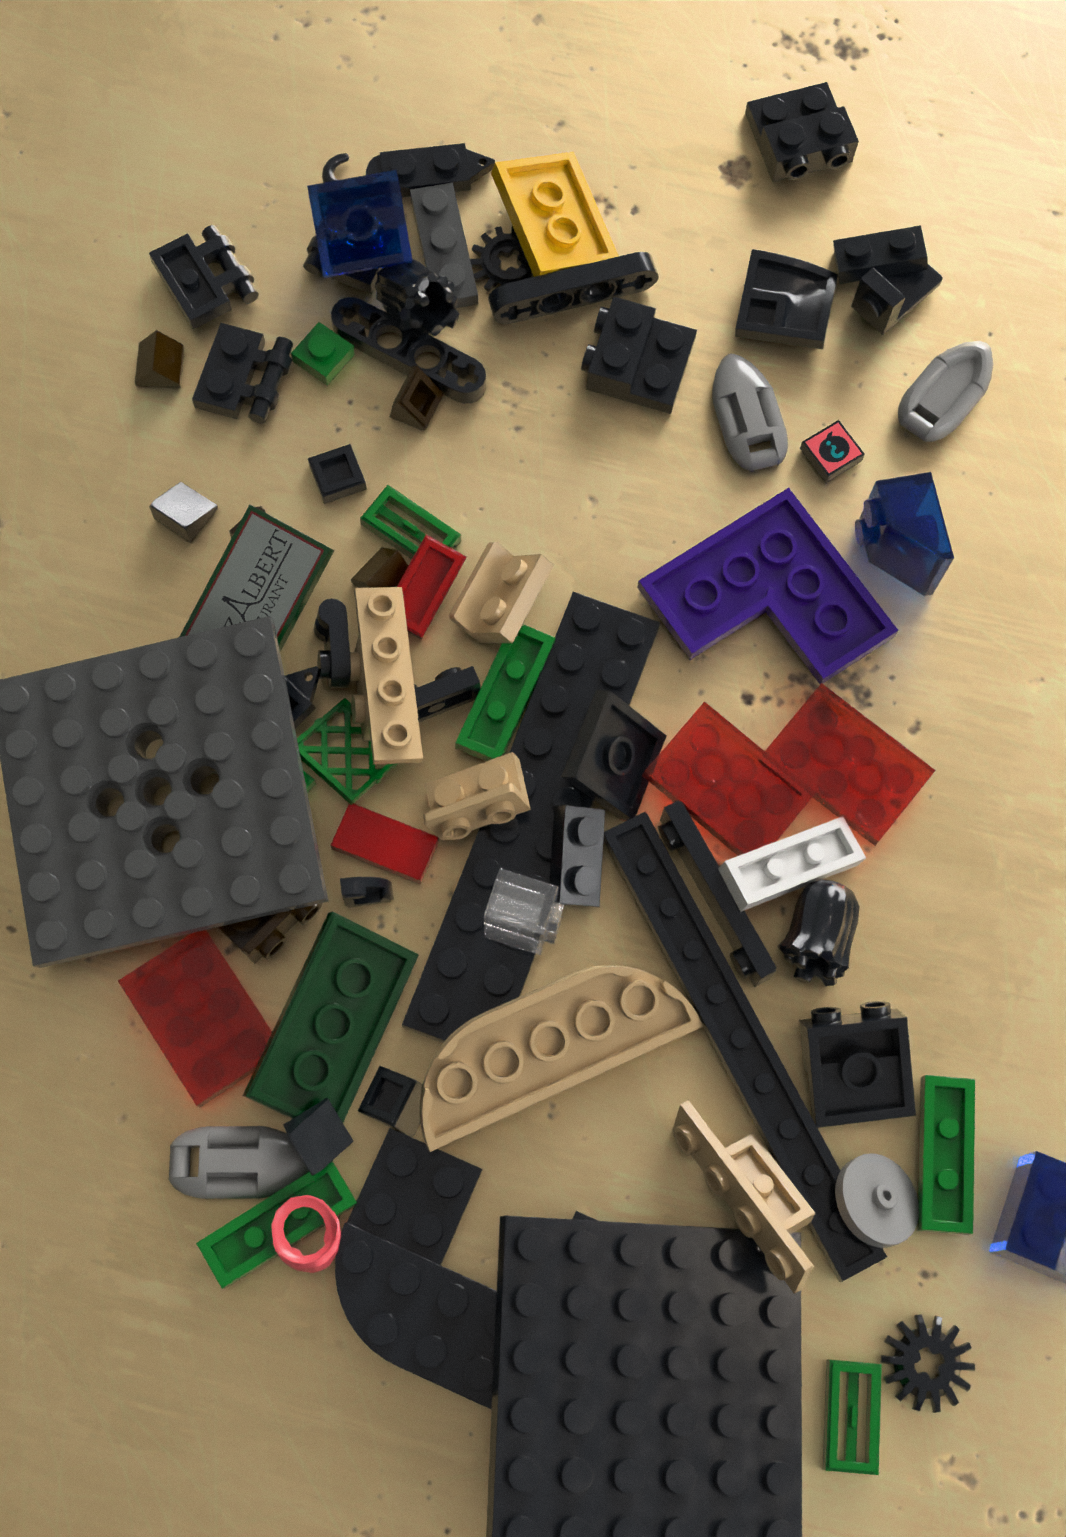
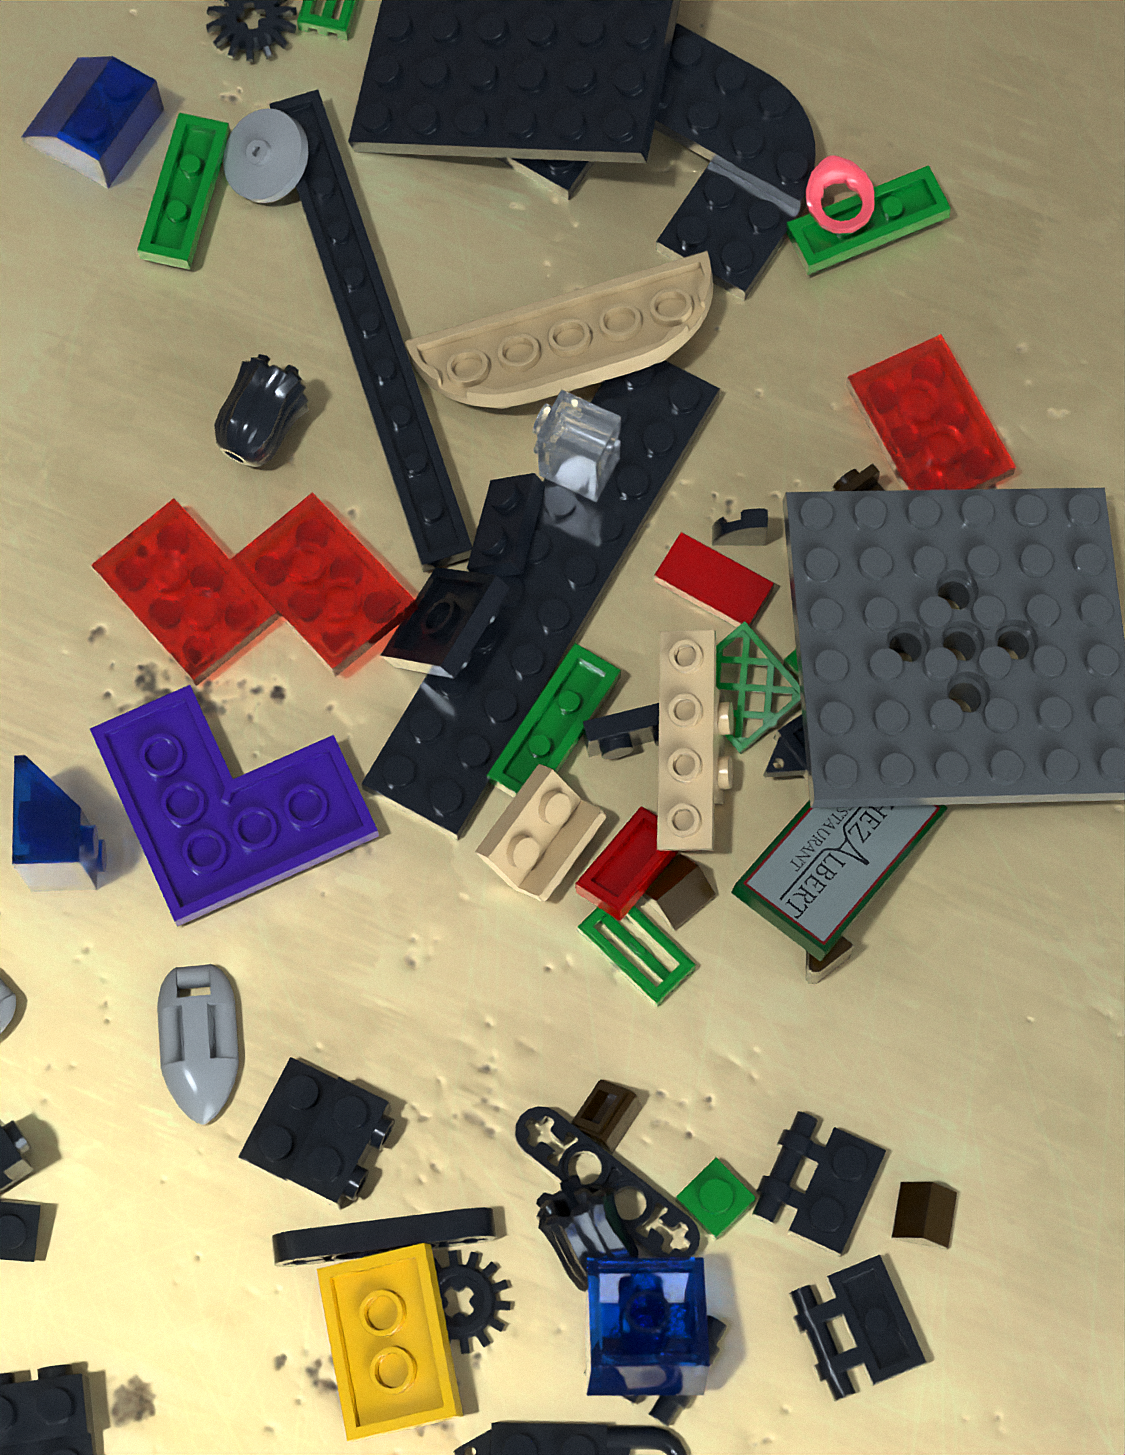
camera: 165 degrees left, 0 degrees up
slope [149,482,218,542] -> none
light grey piece [168,1126,309,1199] -> none
dark green tile [242,911,419,1122] -> none
black slope [283,1097,353,1176] -> none
black tile [308,444,367,504] -> none
black plate [314,598,351,688] -> none
black slope [358,1066,423,1137] -> none
dark grey plate [410,183,478,308] -> none
tan bracket [423,752,531,841] -> none
black plate [658,800,777,987] -> none
tan bracket [672,1100,815,1294] -> none
white plate [718,816,866,912] -> none
black plate [735,249,838,349] -> none
black plate [799,1001,916,1128] -> none
tile [800,420,865,483] -> none

